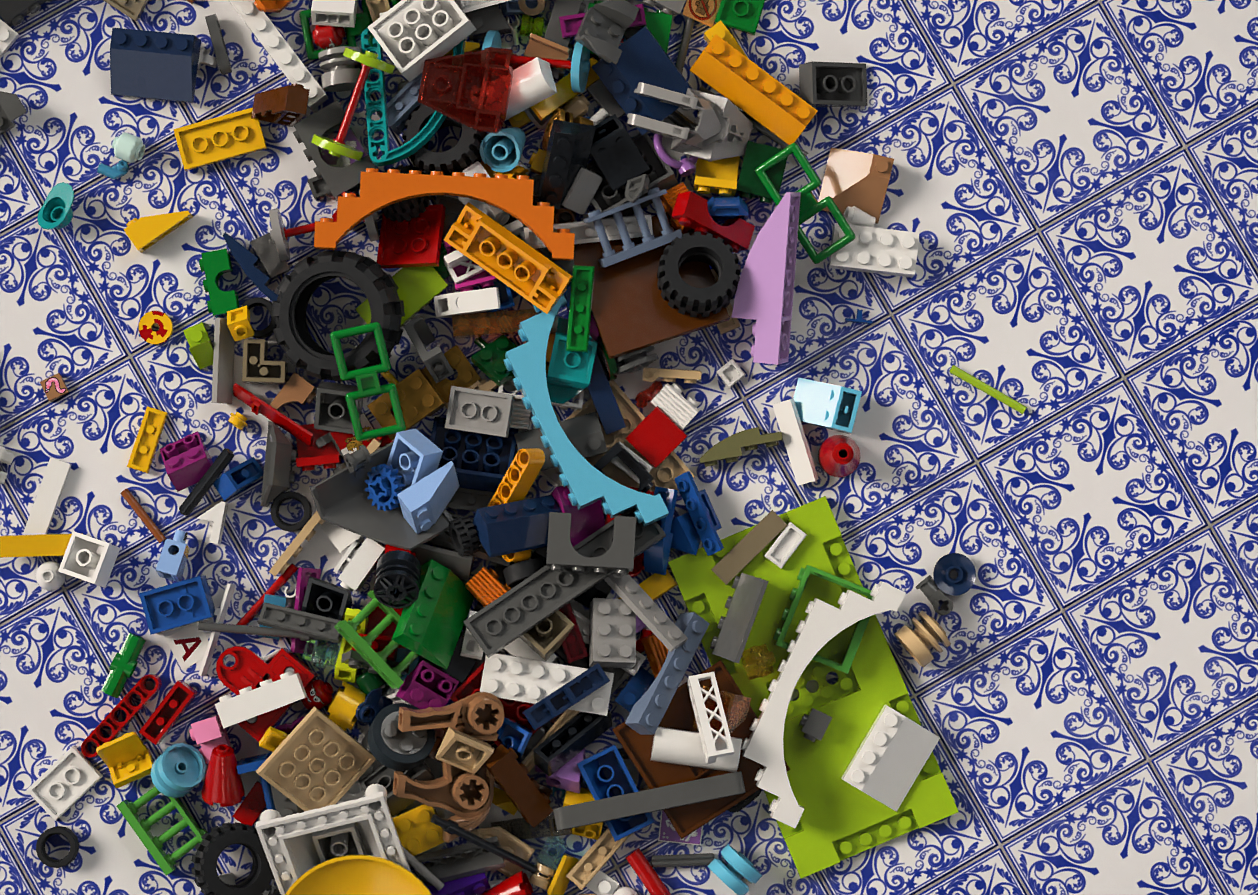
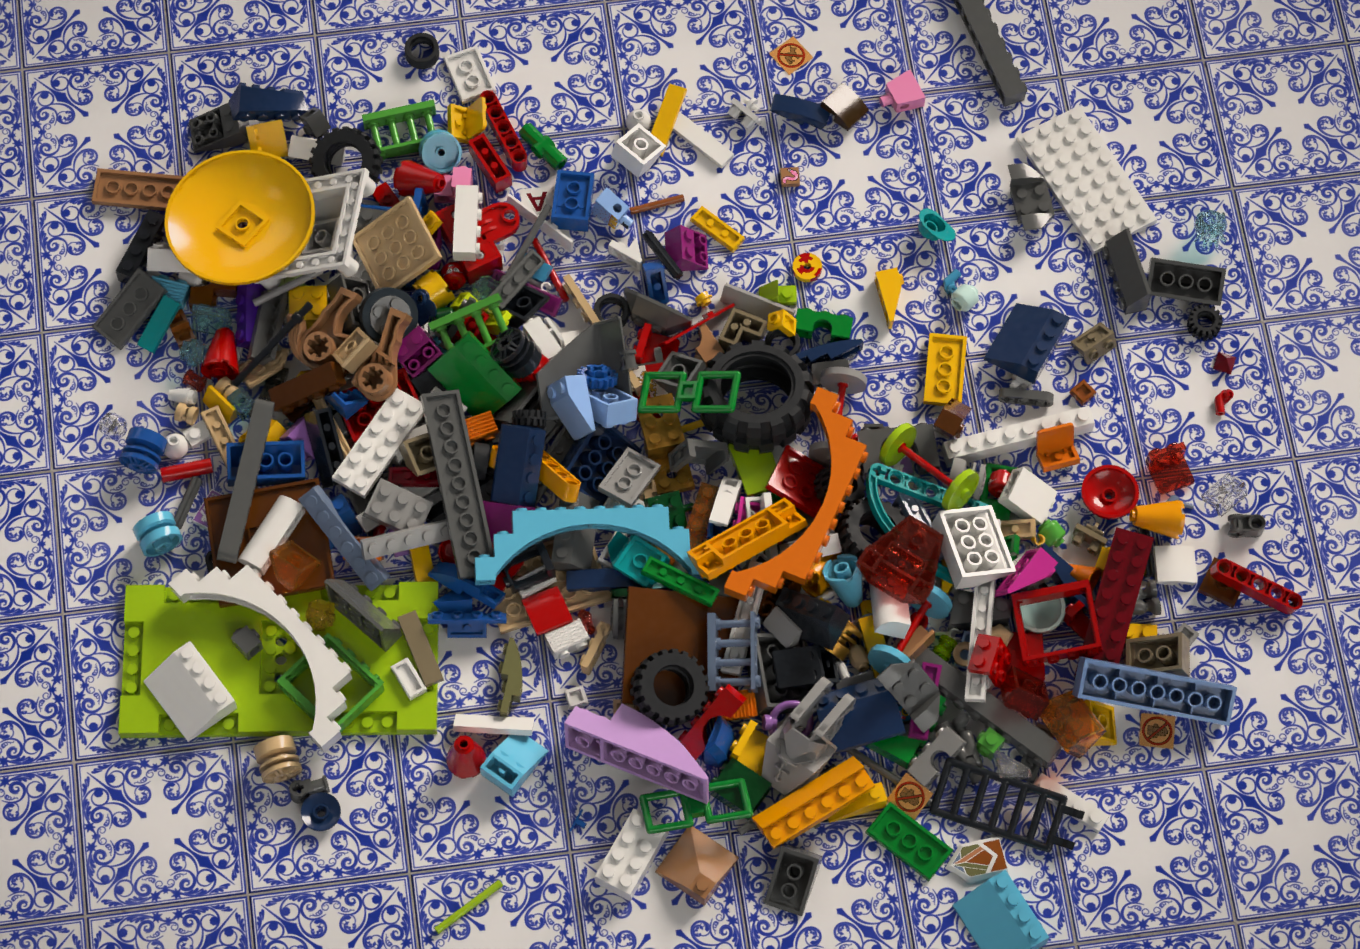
camera: 115 degrees right, 20 degrees down
dark blue slope [523,663,610,730] -> none
dark grey arch [546,512,636,575] -> none
dark grey plate [625,174,650,203] -> none
white fence [687,672,734,764] -> none
white cone [843,206,876,227] -> none

